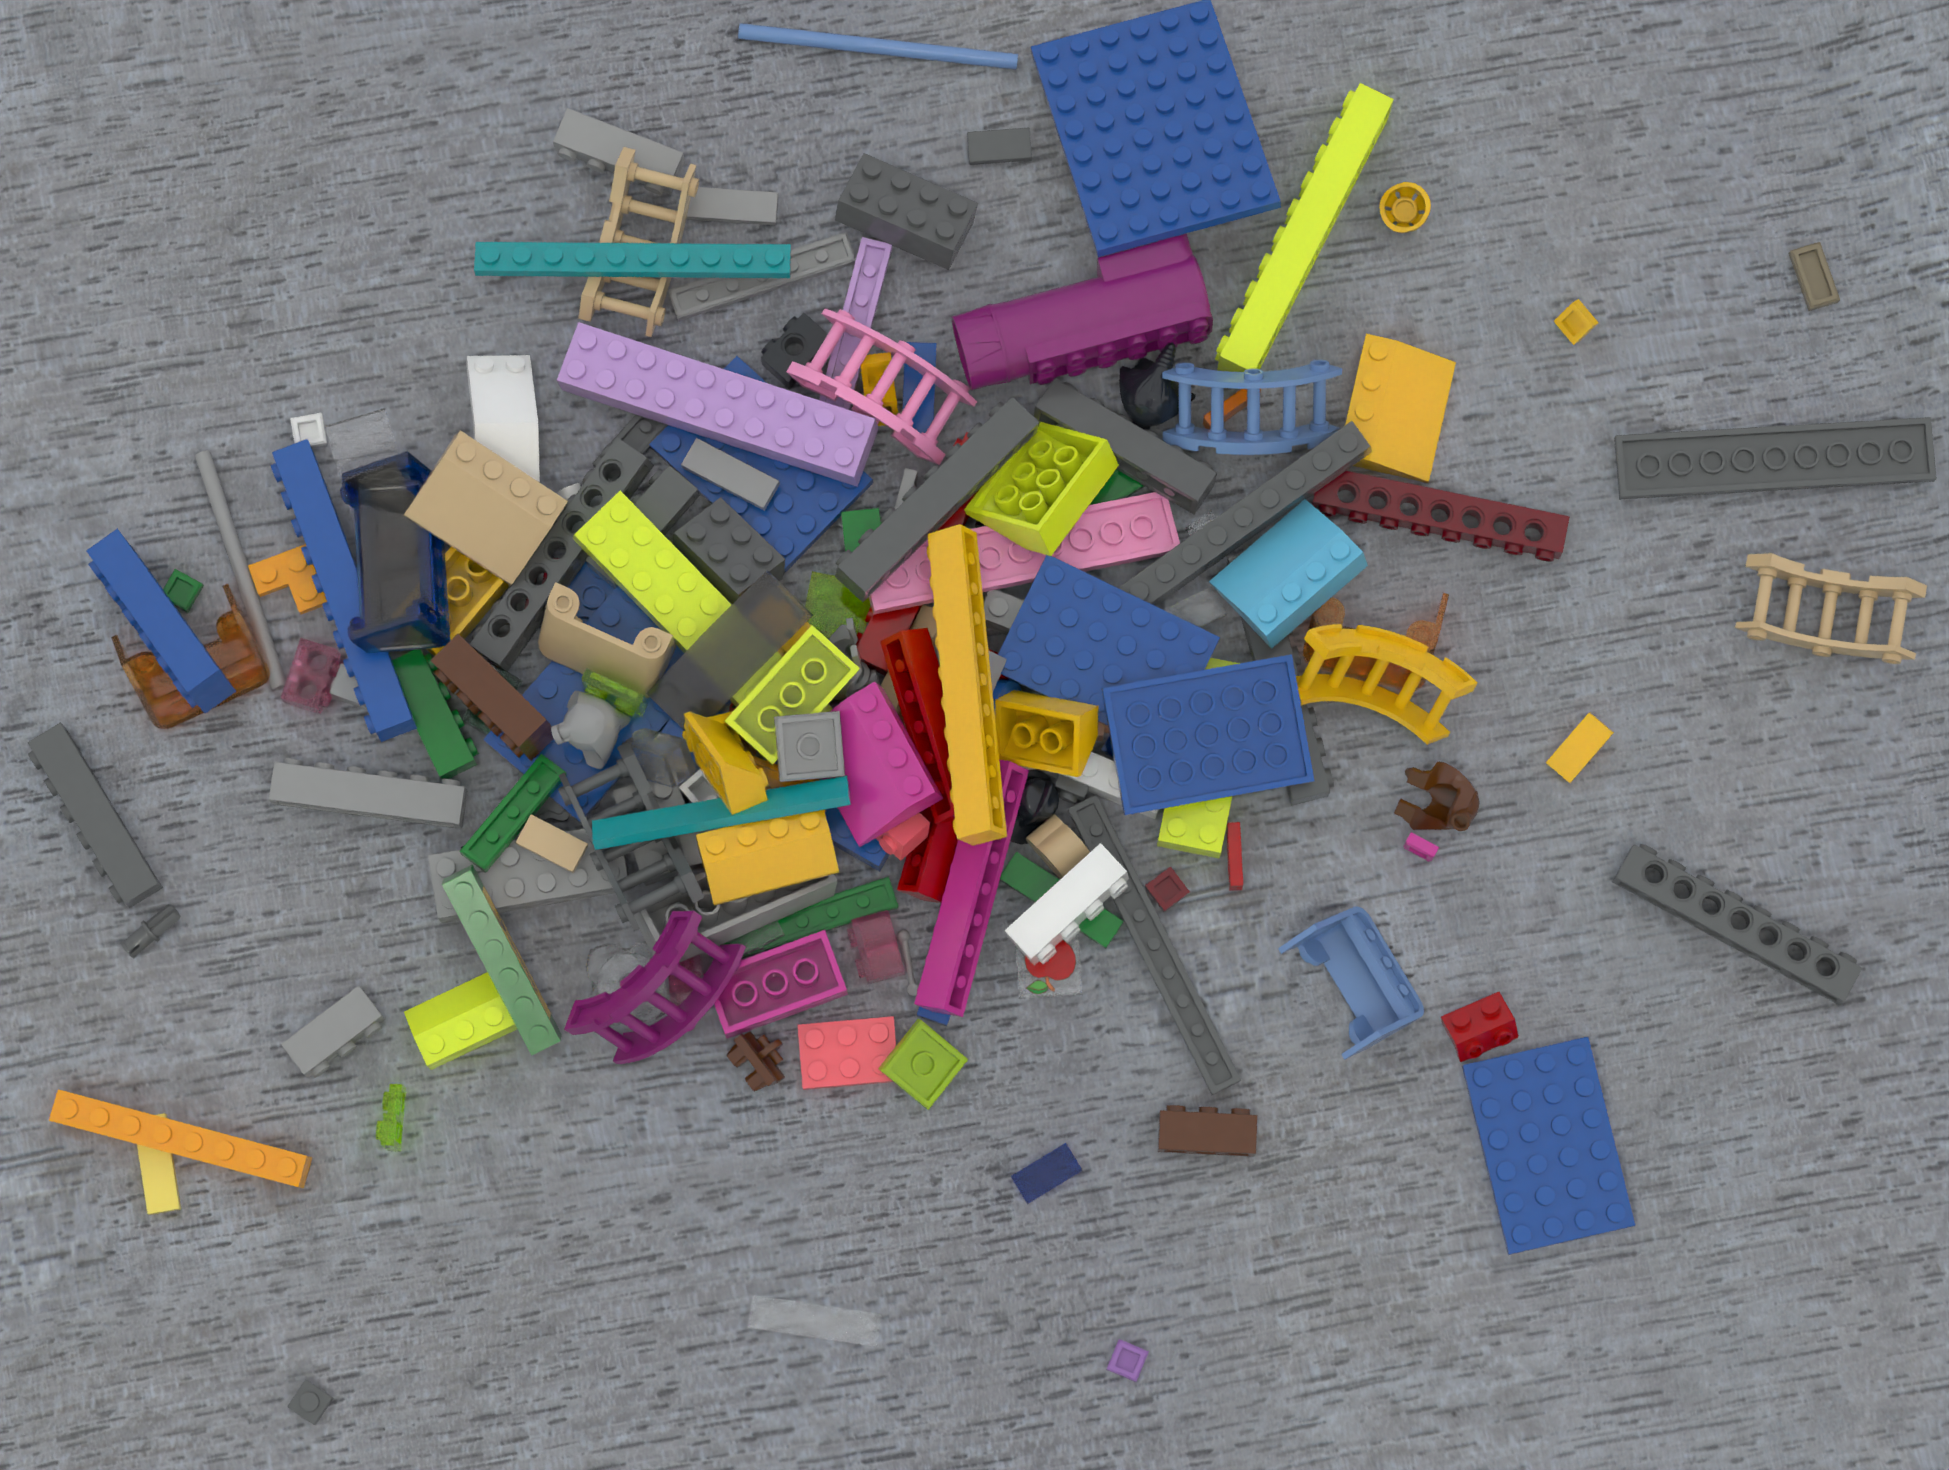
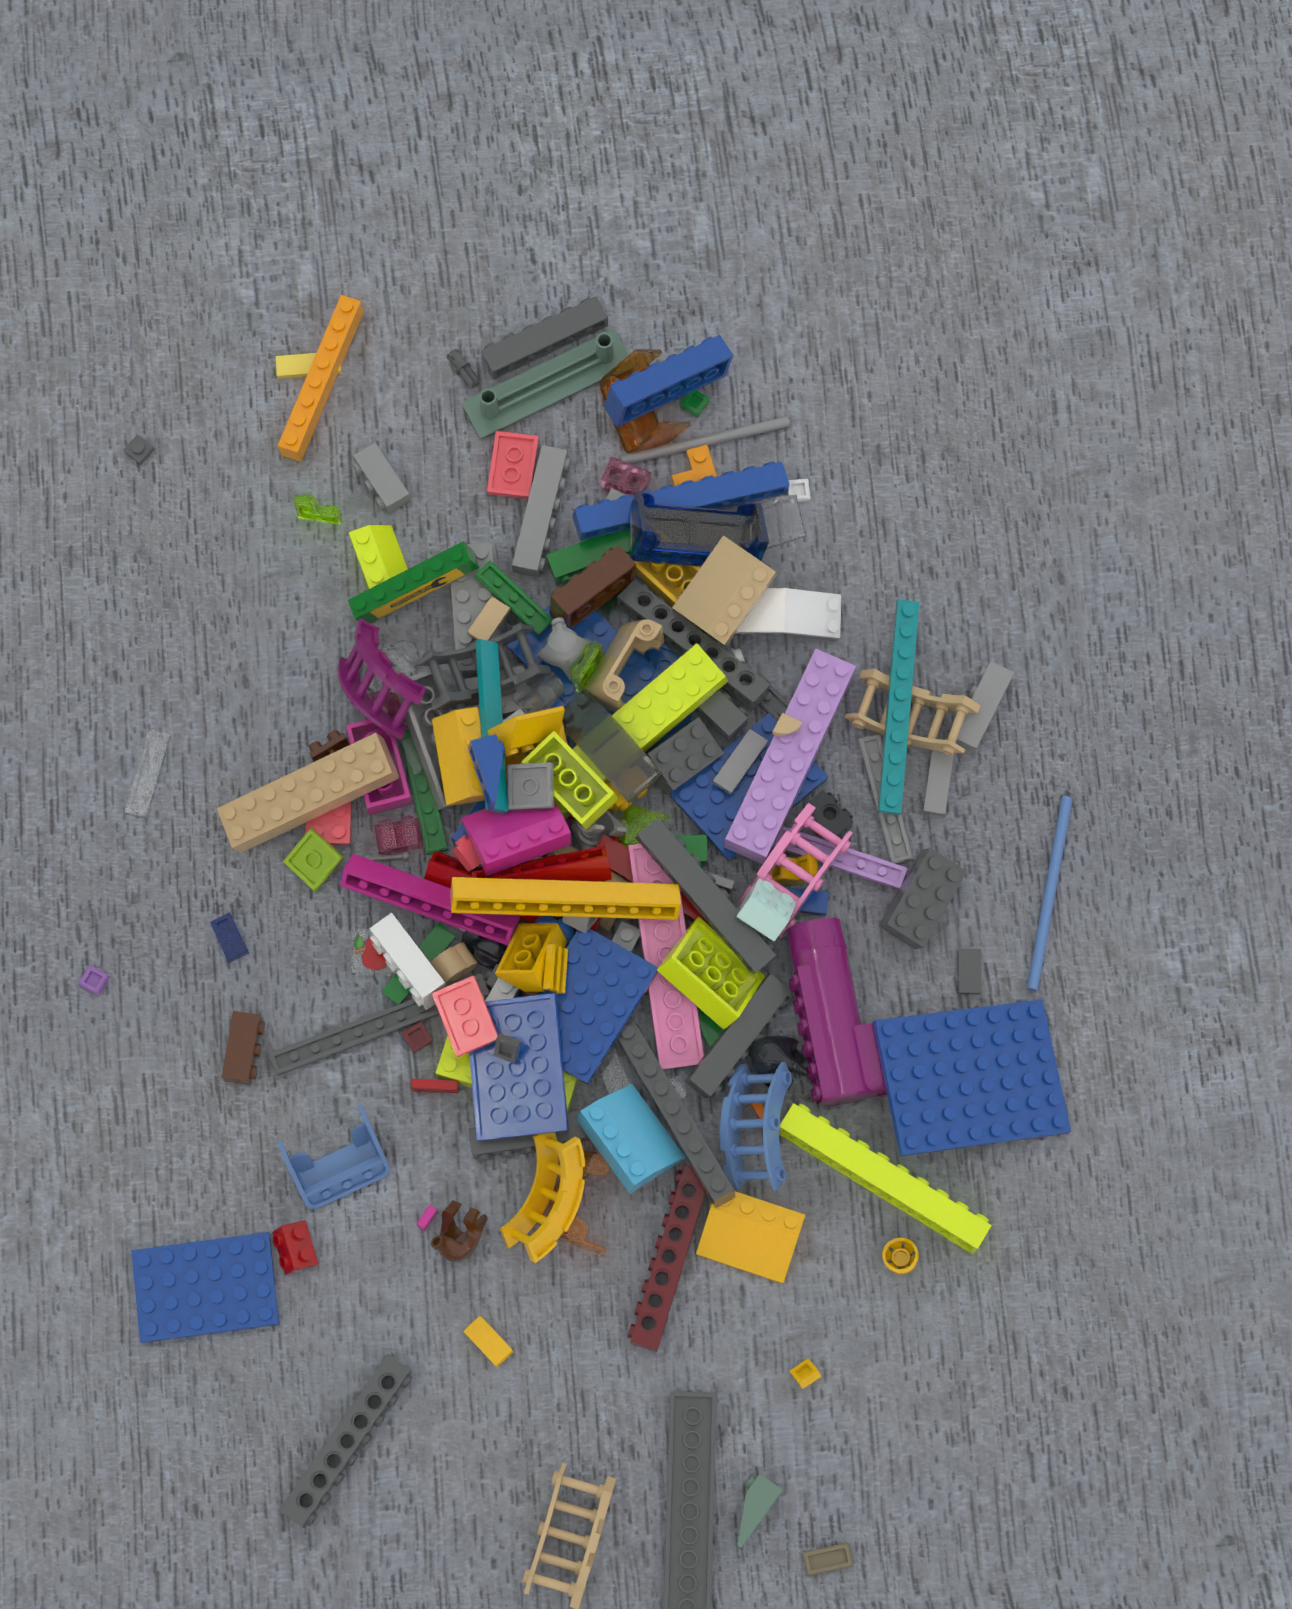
camera: 95 degrees right, 5 degrees down
none -> tan brick [217,733,400,853]
none -> coral plate [432,975,498,1057]
none -> sand green piece [462,329,633,439]
none -> blue slope [468,734,505,810]
none -> coral plate [487,431,539,499]
none -> dark grey plate [494,1033,521,1063]
none -> yellow tile [543,944,568,994]
none -> light aqua brick [736,878,797,941]
none -> sand green slope [737,1473,783,1549]
none -> tan tile [772,713,803,736]

